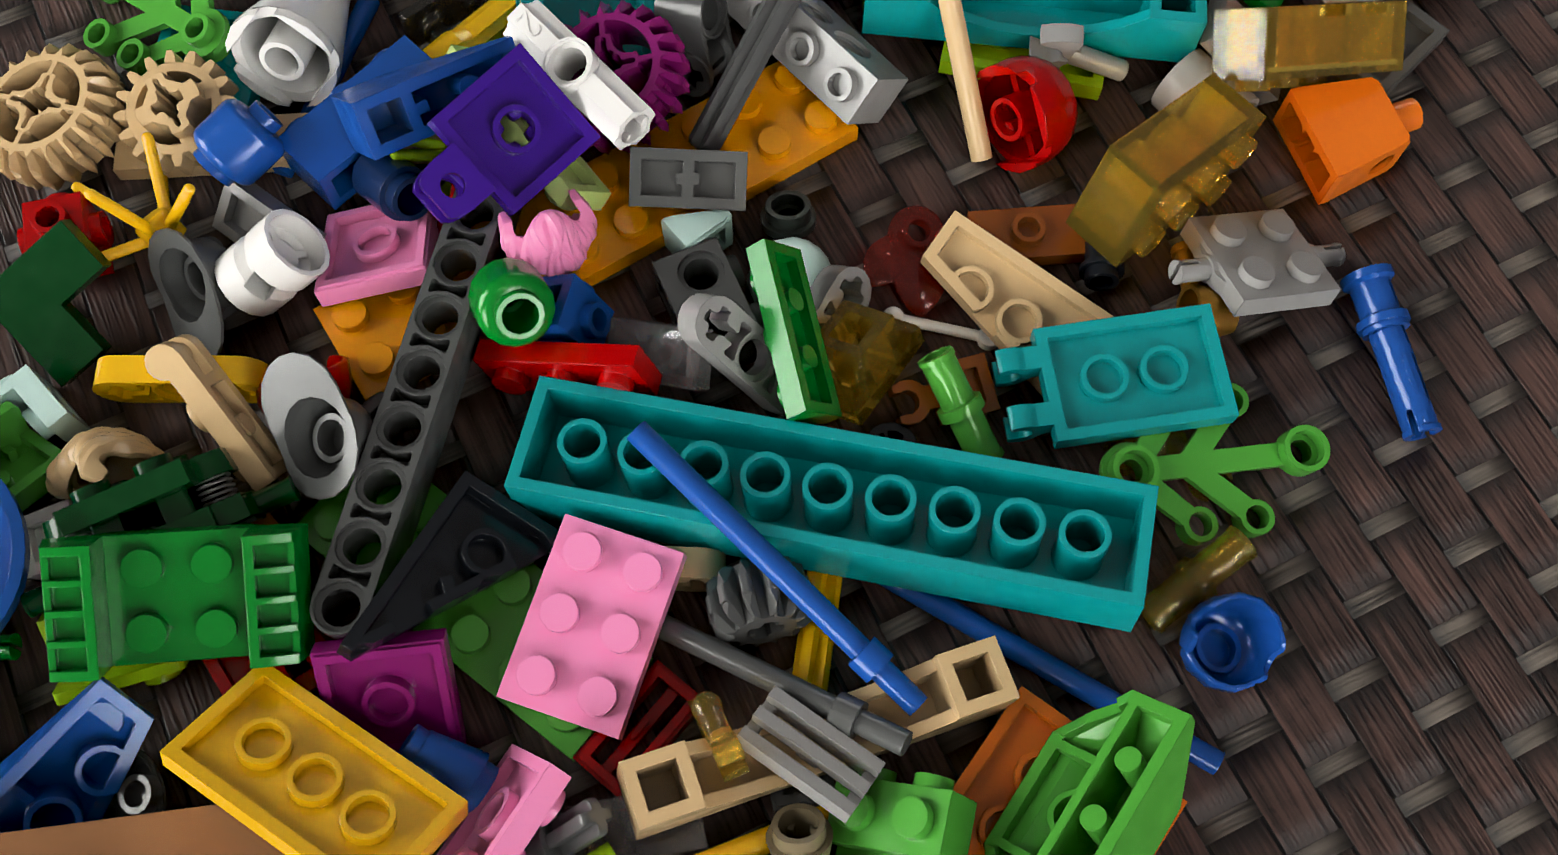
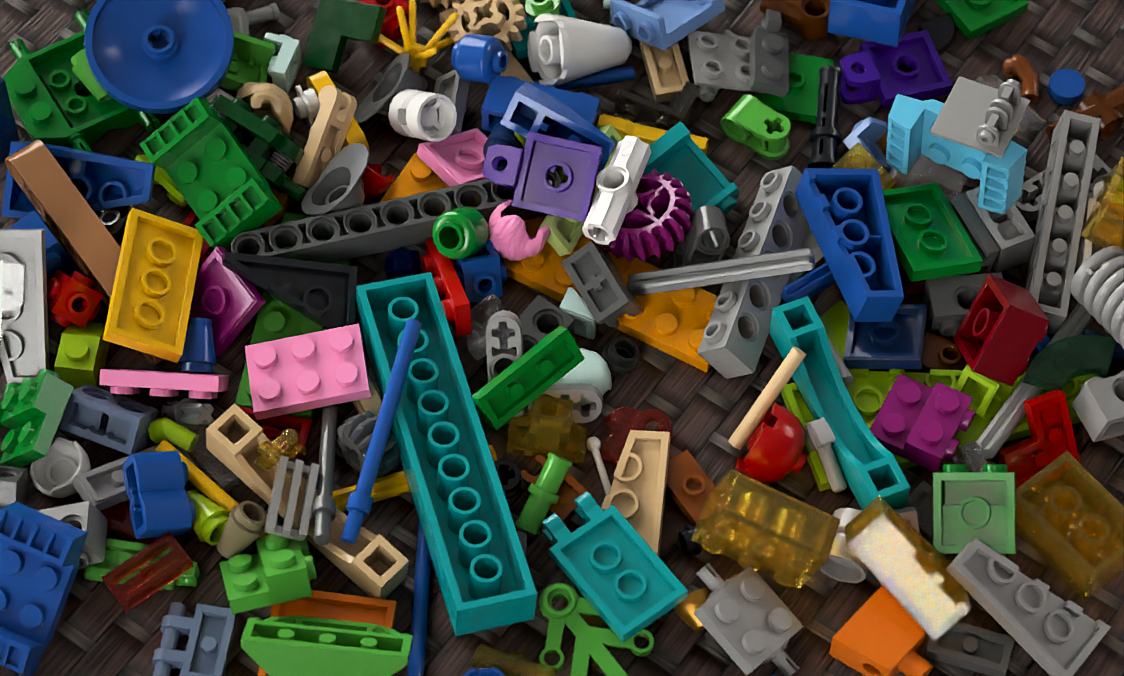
camera: 60 degrees right, 10 degrees down
none -> white plate [292,85,321,127]
none -> clear blue plate [384,247,420,280]

